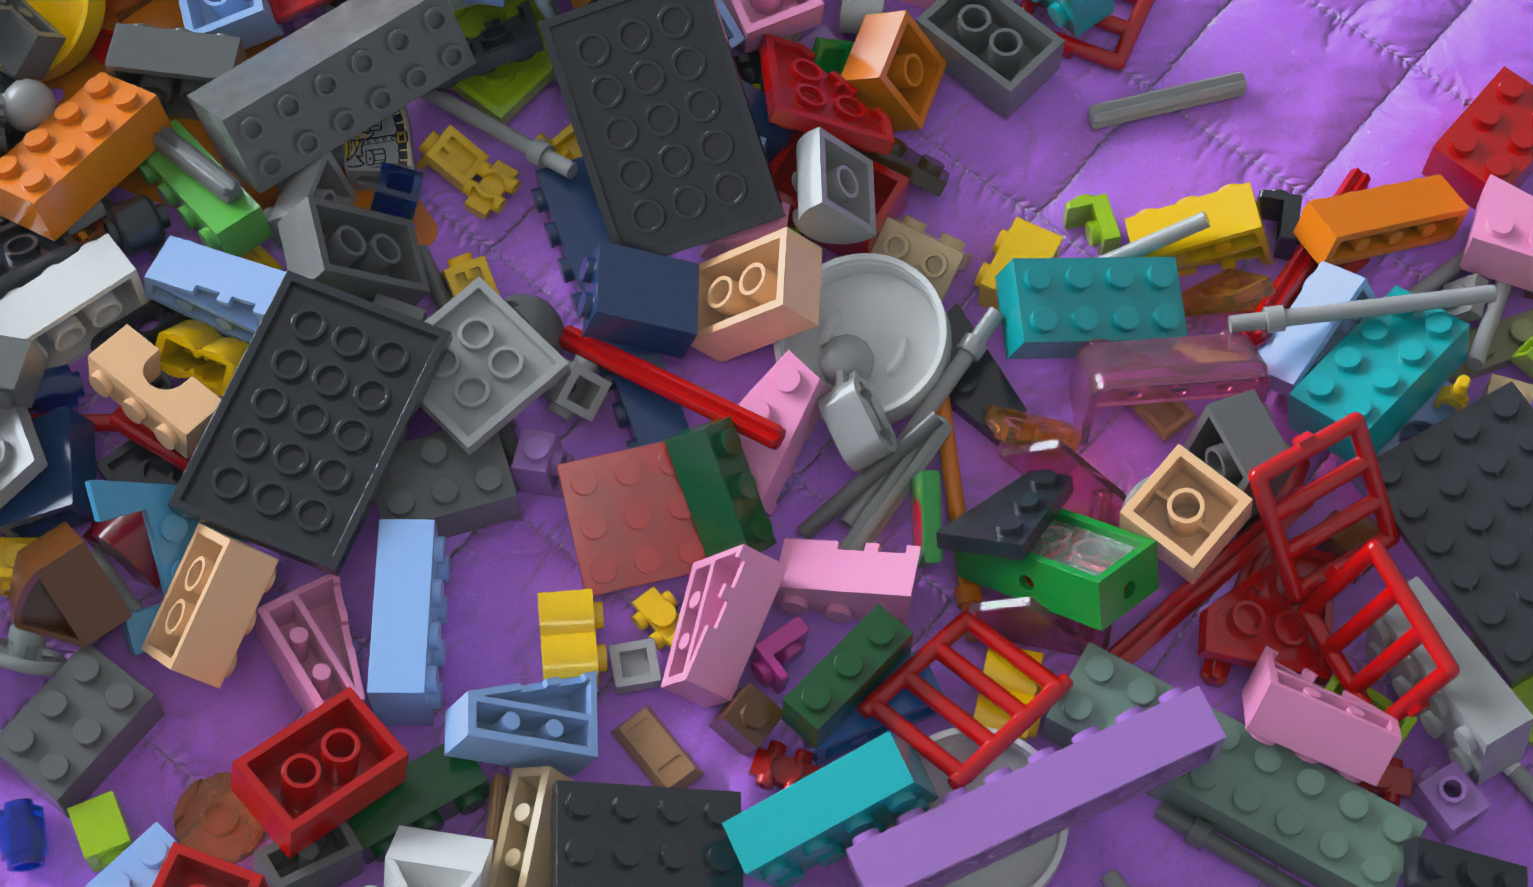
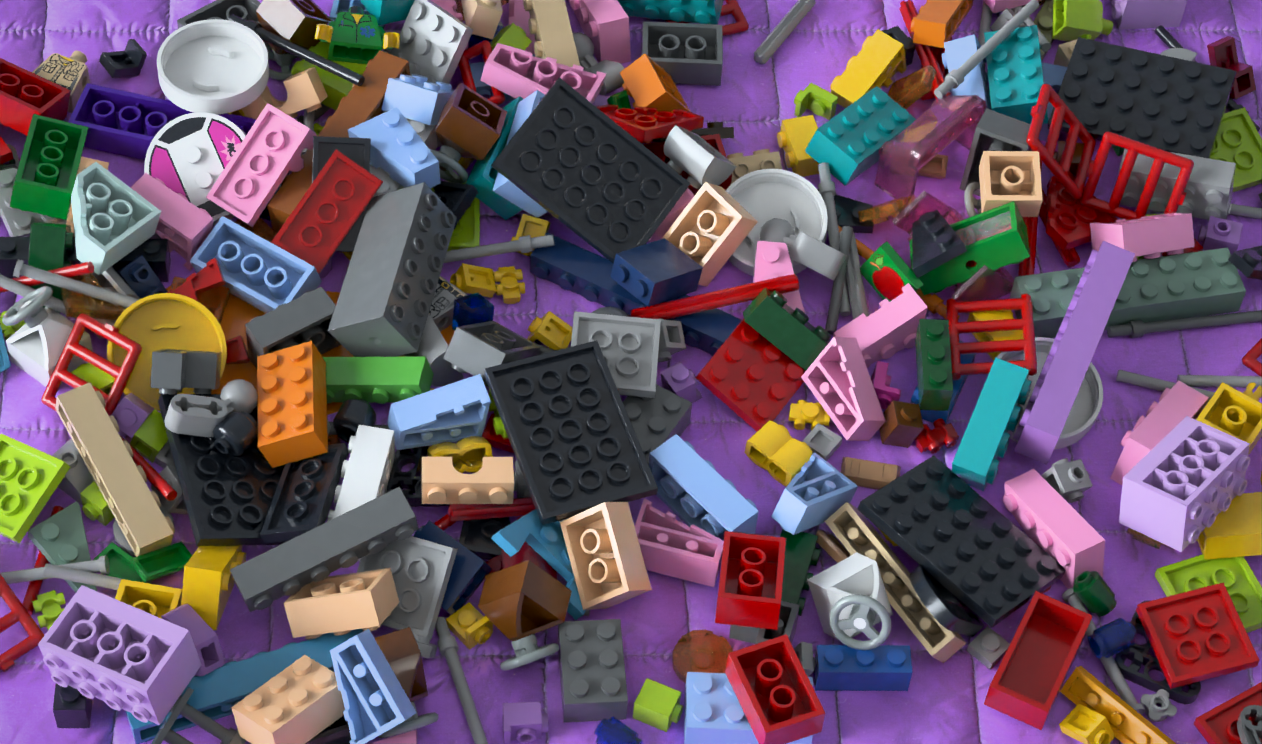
camera: 45 degrees left, 10 degrees down
dark grey axle [152,127,243,204] -> none
light grey bar [1096,211,1211,258] -> none
yellow piece [1433,375,1471,412] -> none

